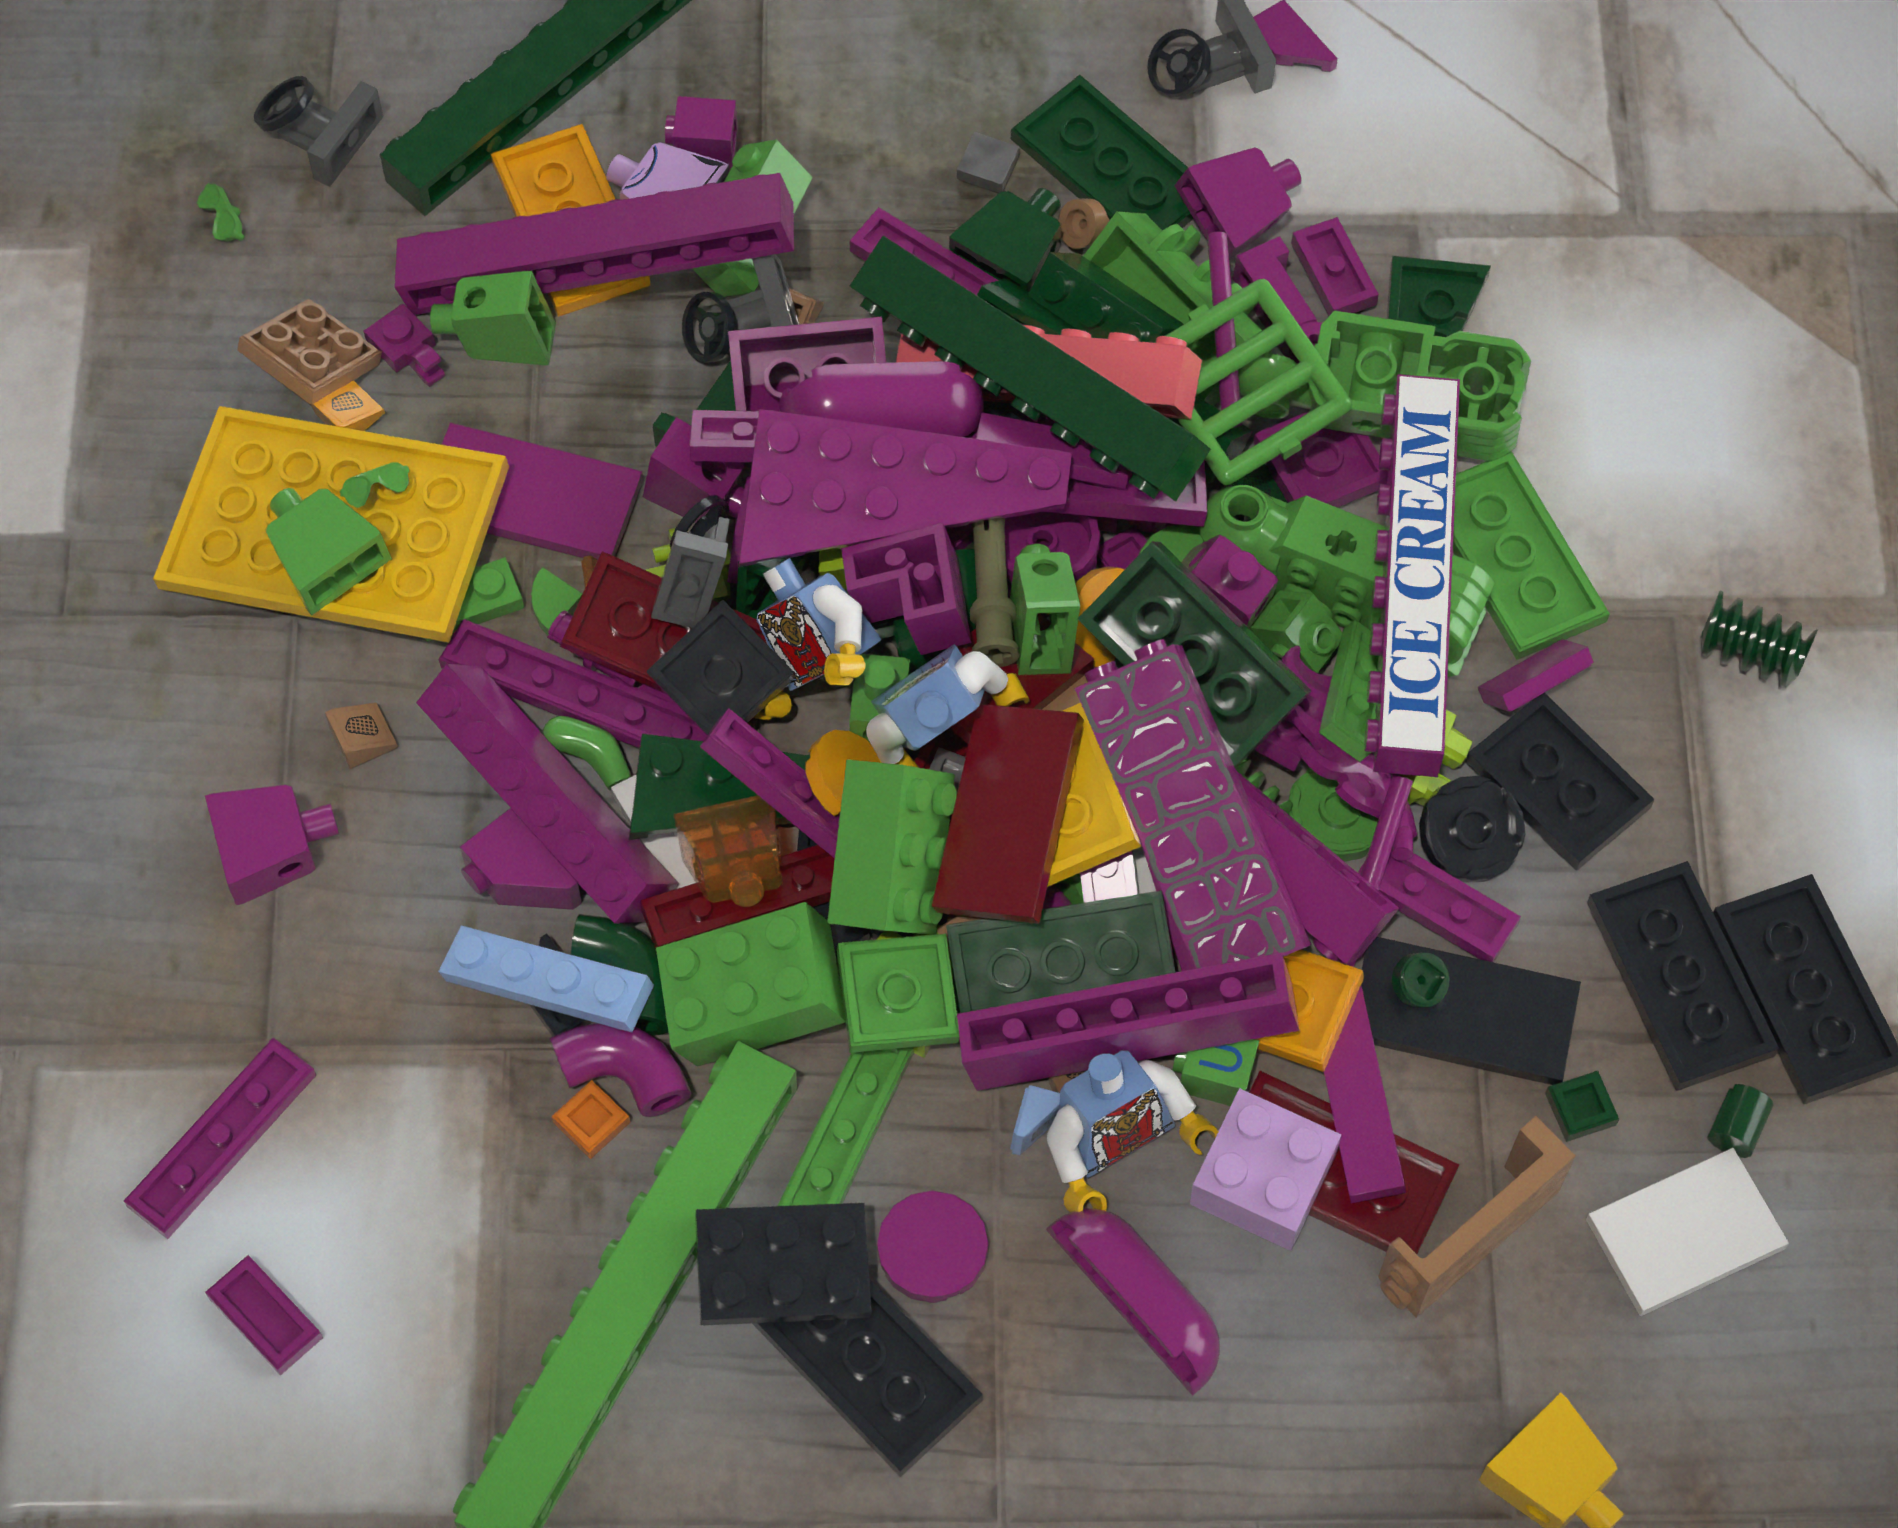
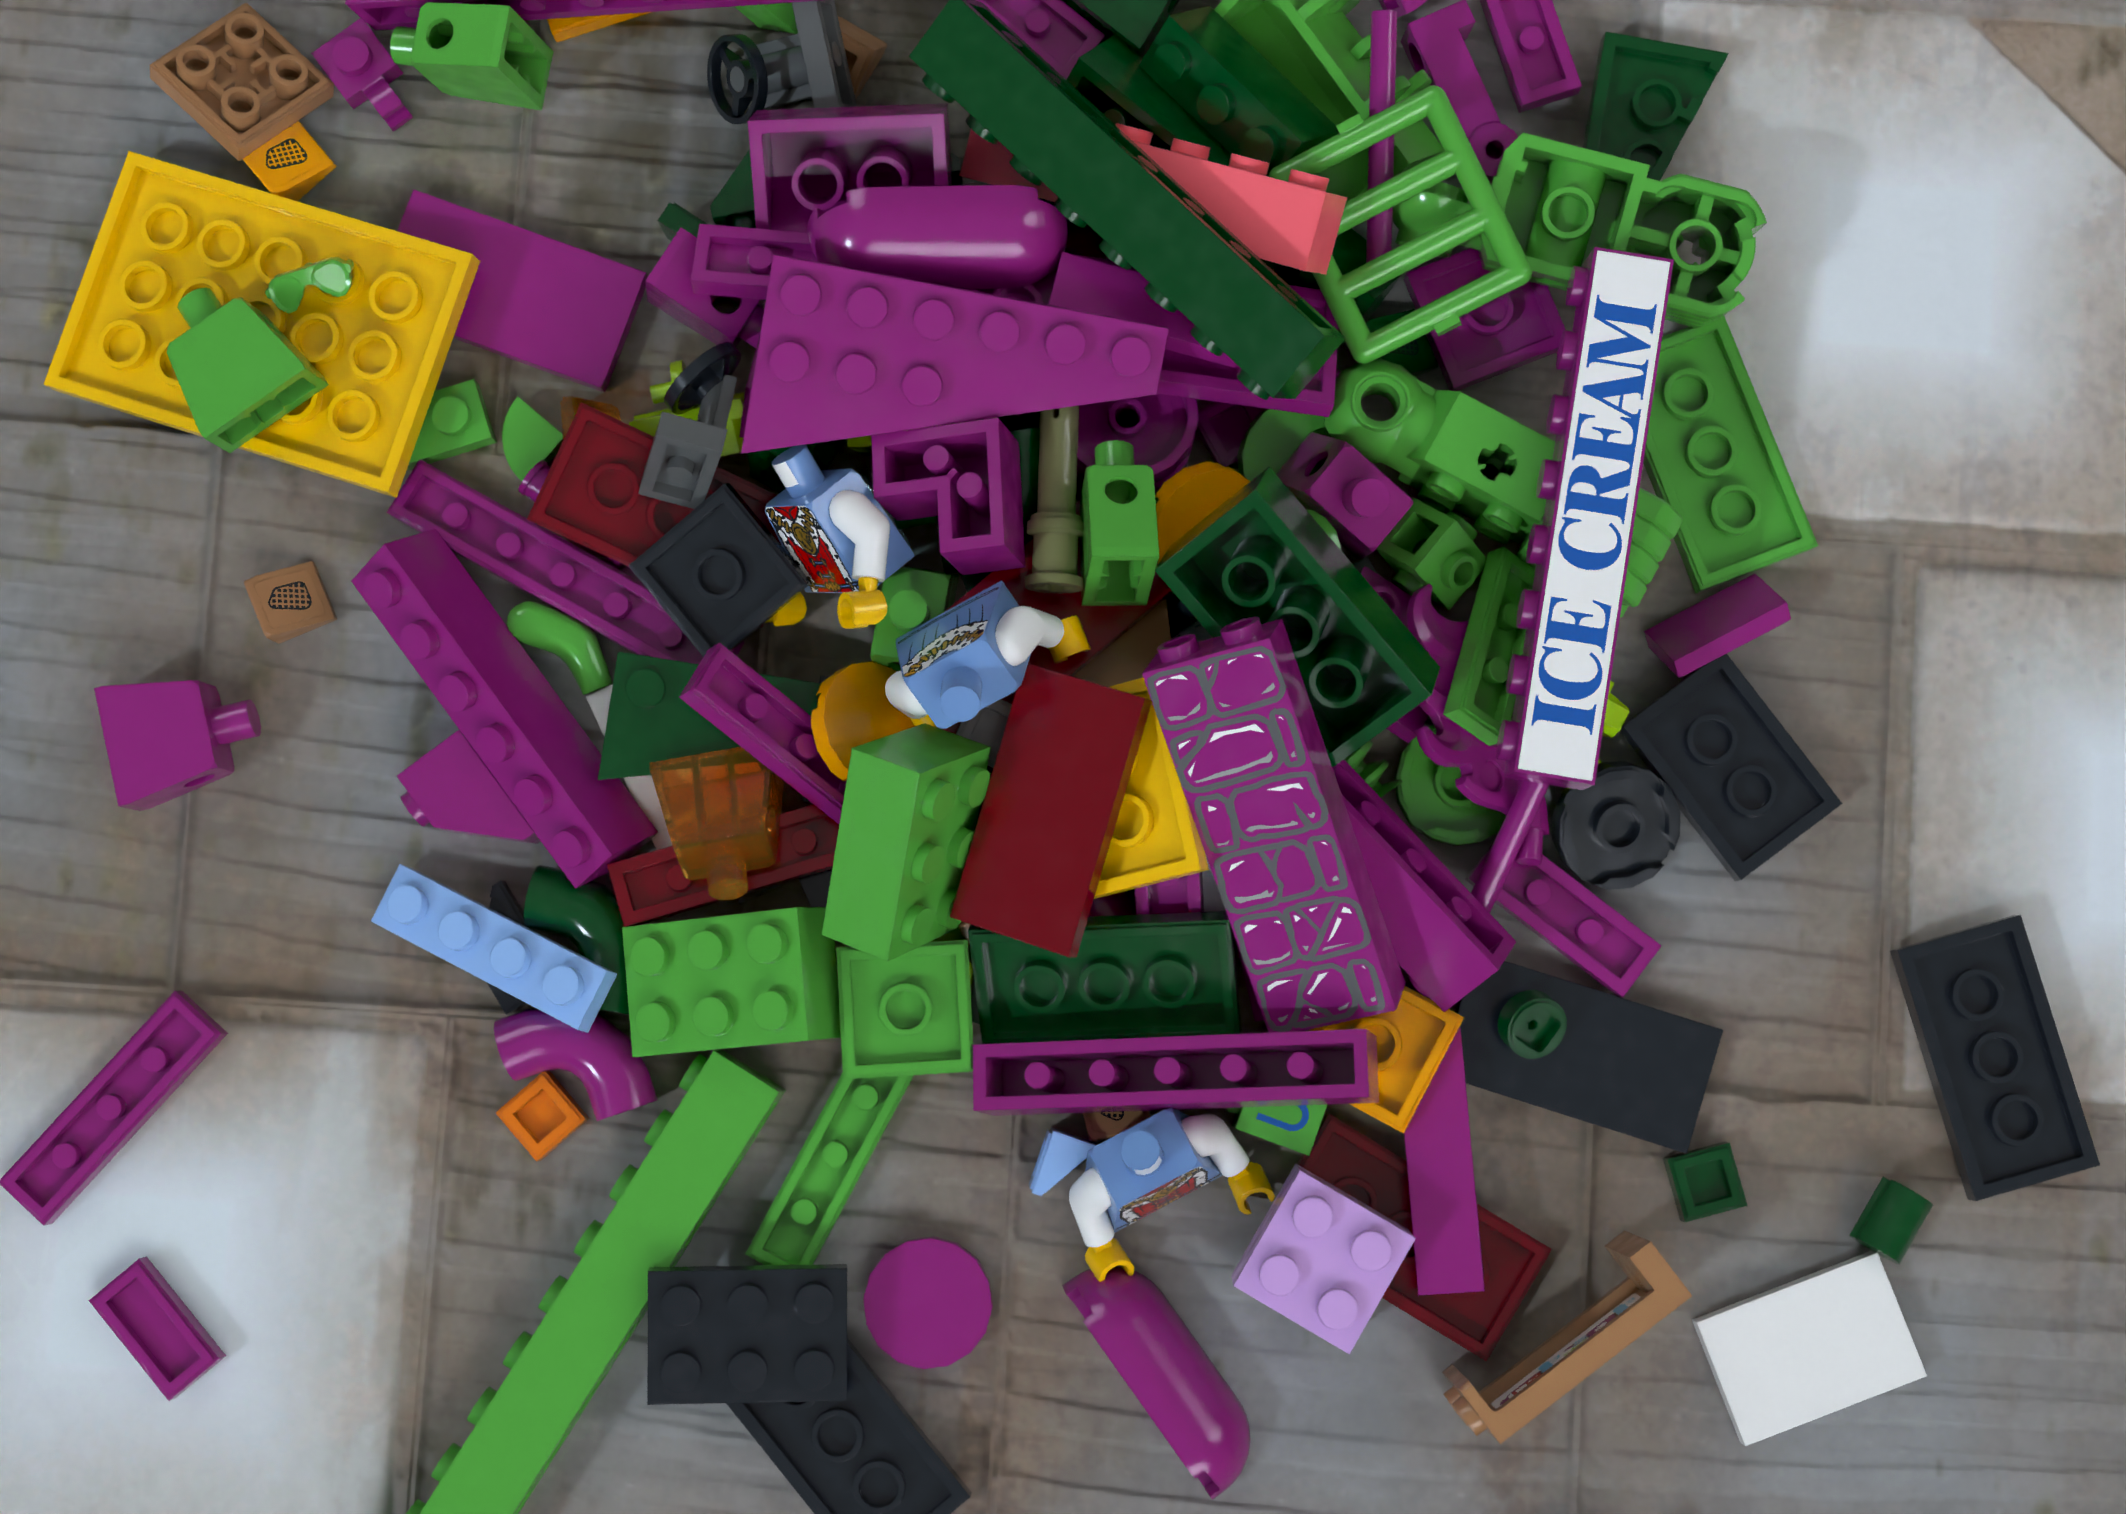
camera: 10 degrees right, 20 degrees up
black plate [1587,861,1779,1091] -> none
dark green piece [1700,591,1818,688] -> none

